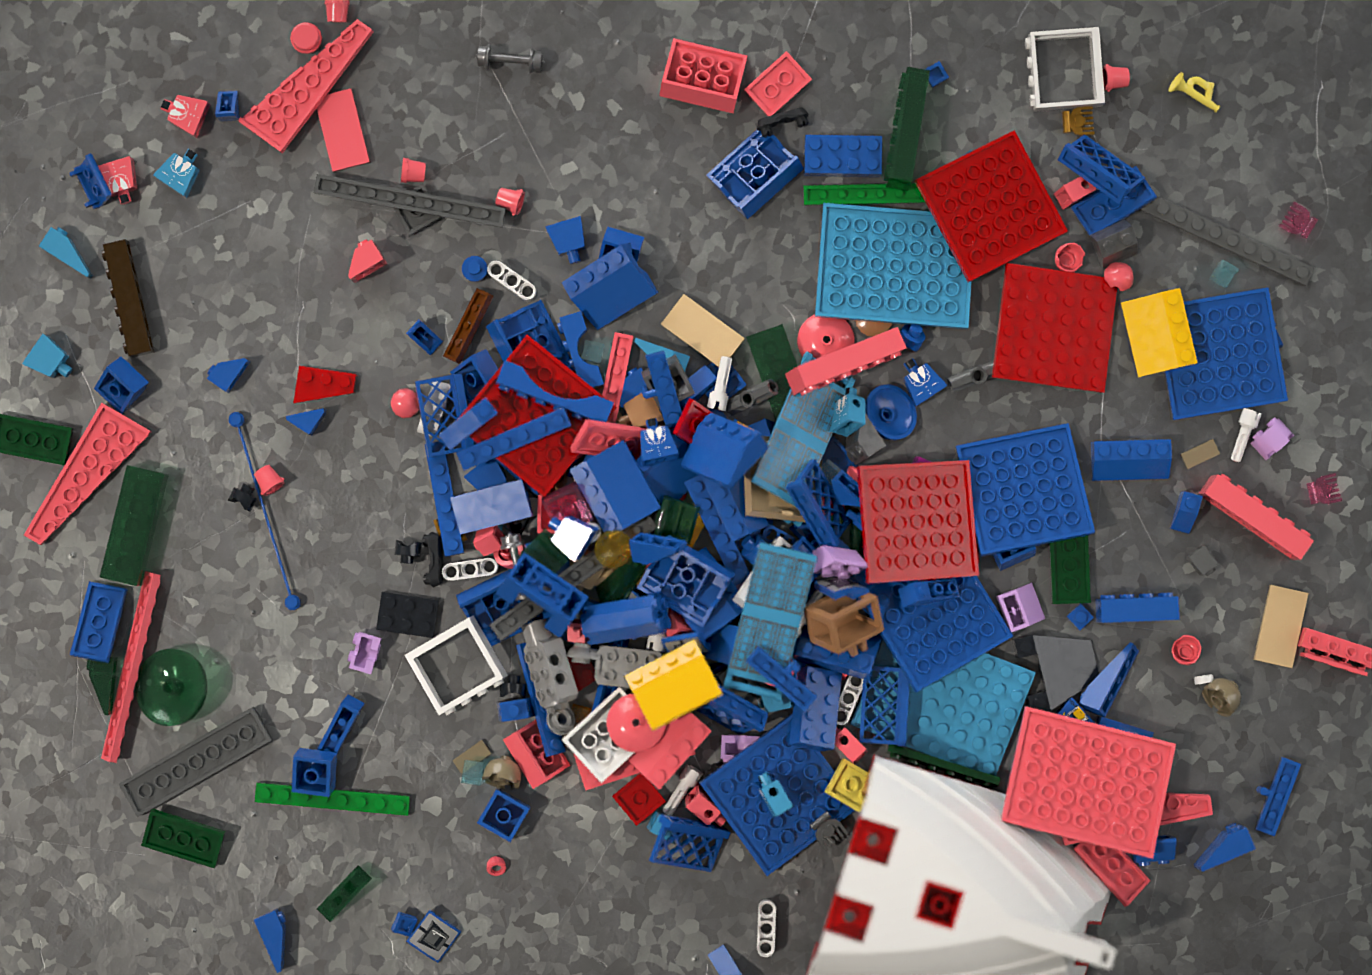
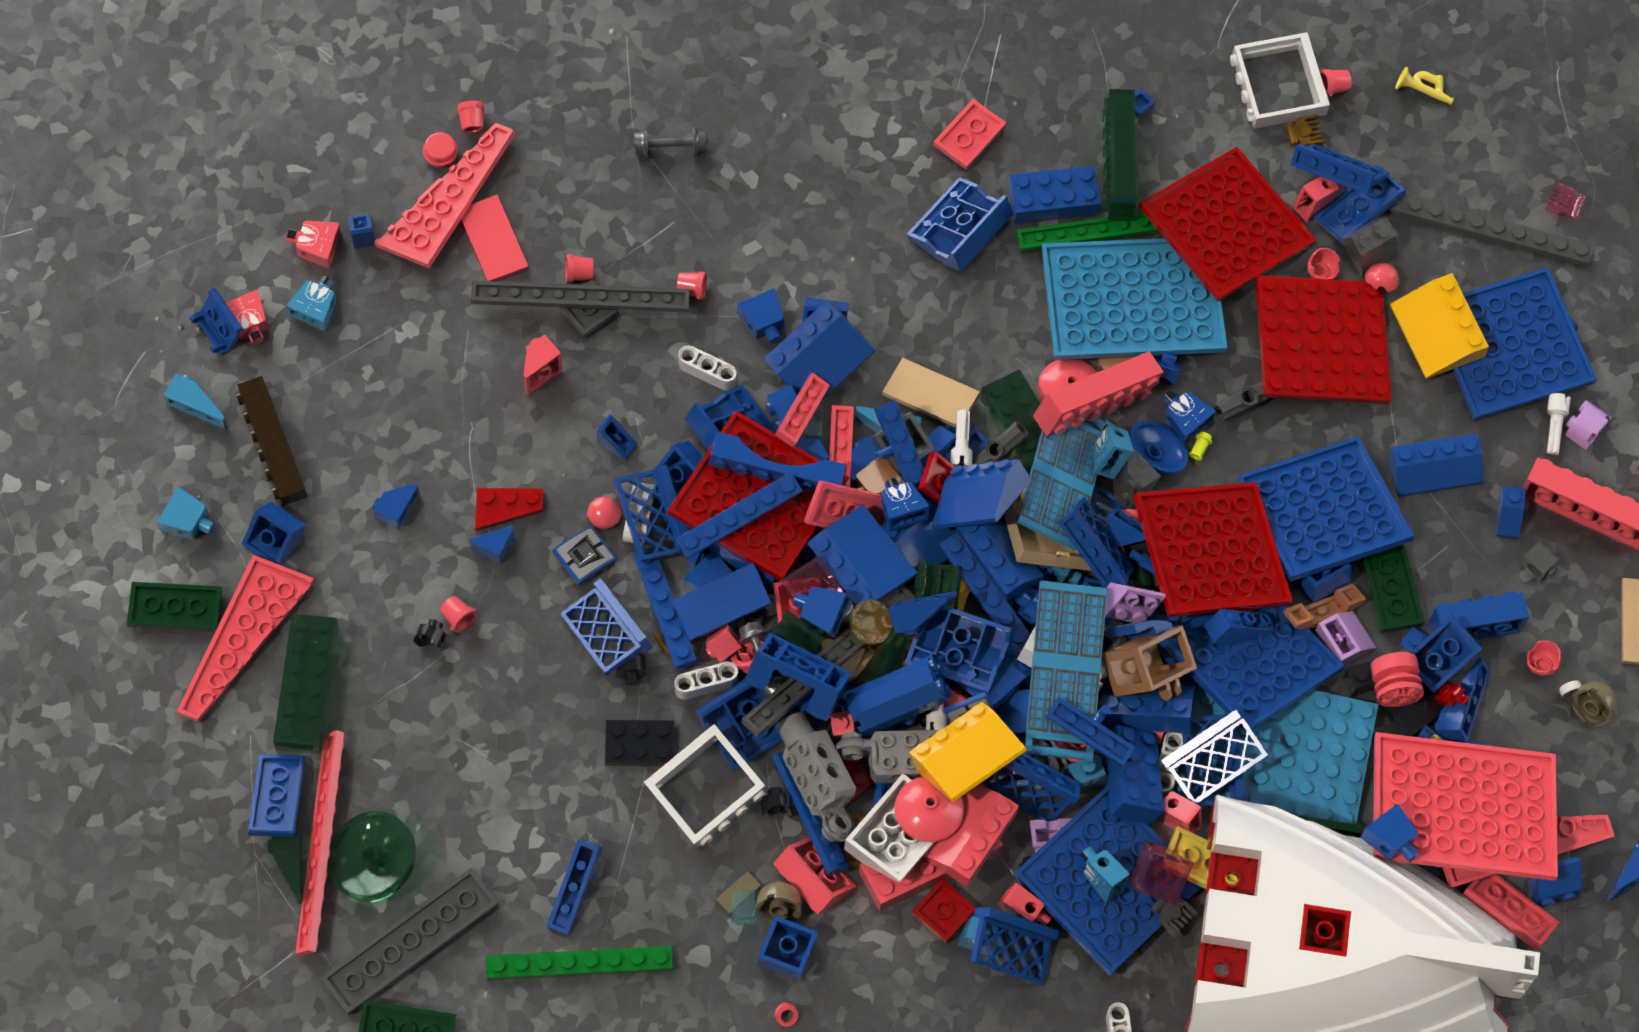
camera: 15 degrees left, 20 degrees down
blue piece [229,412,301,610] -> none
blue brick [292,748,337,797] -> none
lavender cylinder [348,632,382,674] -> none
black piece [422,532,443,587] -> none
blue slope [438,398,498,450] -> none
reddish brown plate [443,288,494,364] -> none
blue piece [462,256,488,282] -> none
blue torso [496,697,535,722] -> none
coral slope [659,38,747,114] -> none
white piece [663,764,703,816] -> none
black piece [757,107,809,138] -> none
dark tan piece [1180,439,1220,469] -> none
clear light blue panel [1209,260,1239,288] -> none
none -> slope [552,526,617,585]
none -> fence [560,578,653,676]
none -> coral plate [775,372,830,448]
none -> clear pink slope [1129,840,1193,905]
none -> fence [1162,709,1269,804]
none -> neon yellow pin [1189,432,1212,461]
none -> nougat slope [1283,583,1366,629]
none -> blue torso [1361,804,1419,862]
none -> coral wheel [1370,652,1424,707]
none -> blue slope [1410,615,1483,693]
none -> red plate [1434,681,1470,707]

